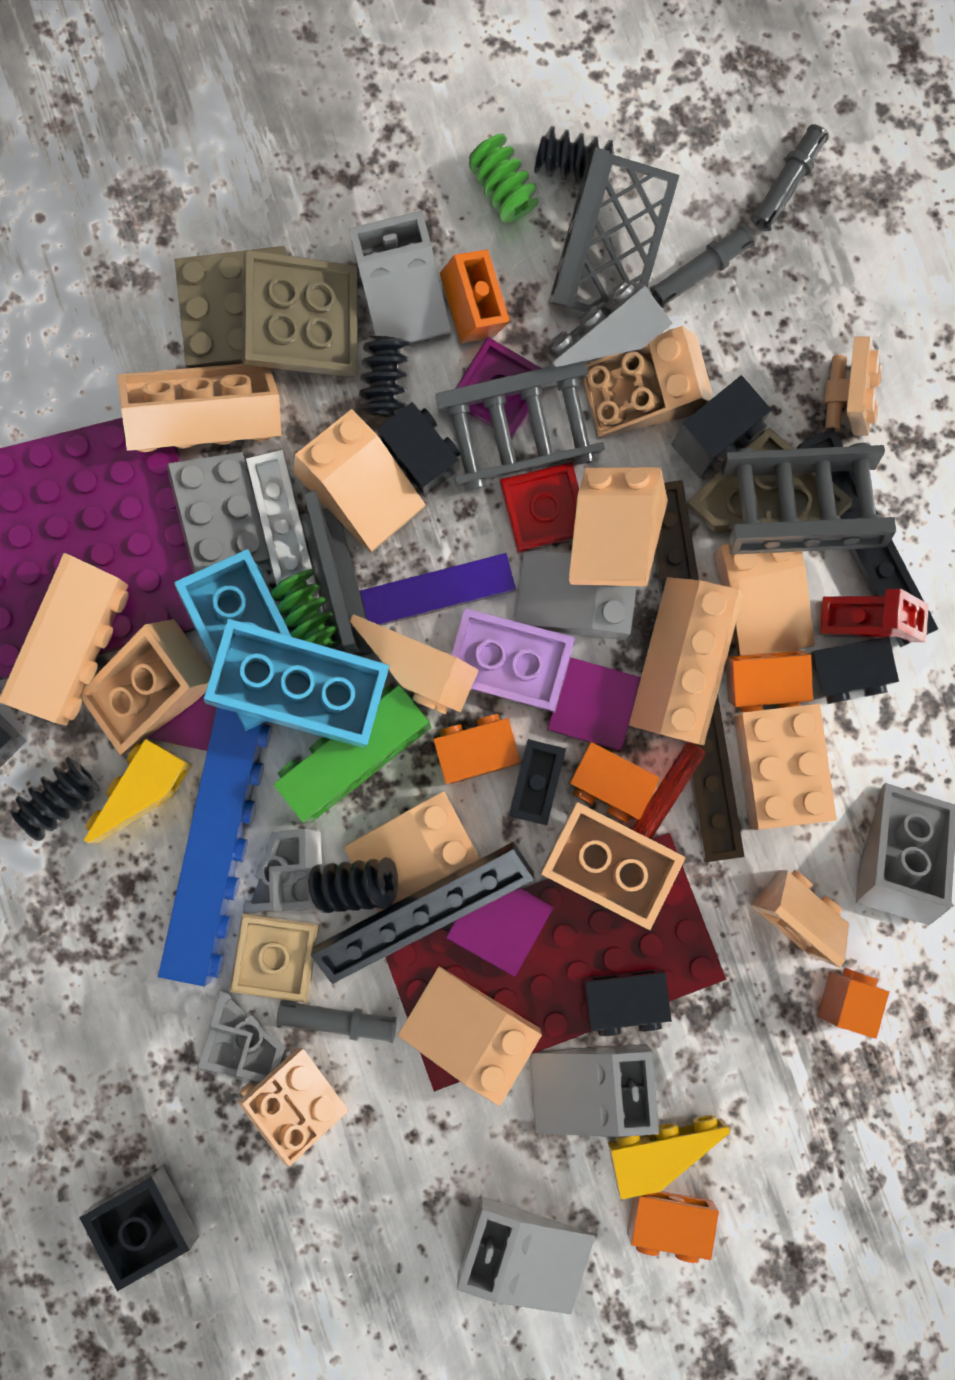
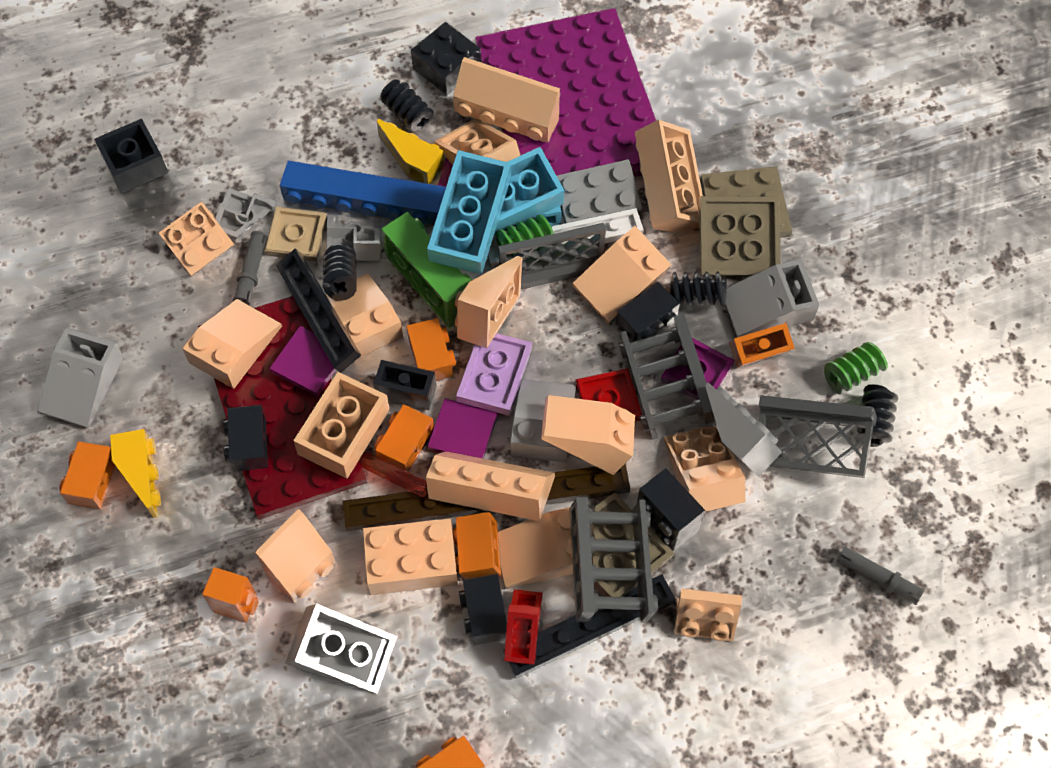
camera: 90 degrees right, 20 degrees down
dark purple tile [360,553,516,626] -> none
light grey slope [530,1044,659,1137] -> none
dark grey pin [650,224,755,308] -> none

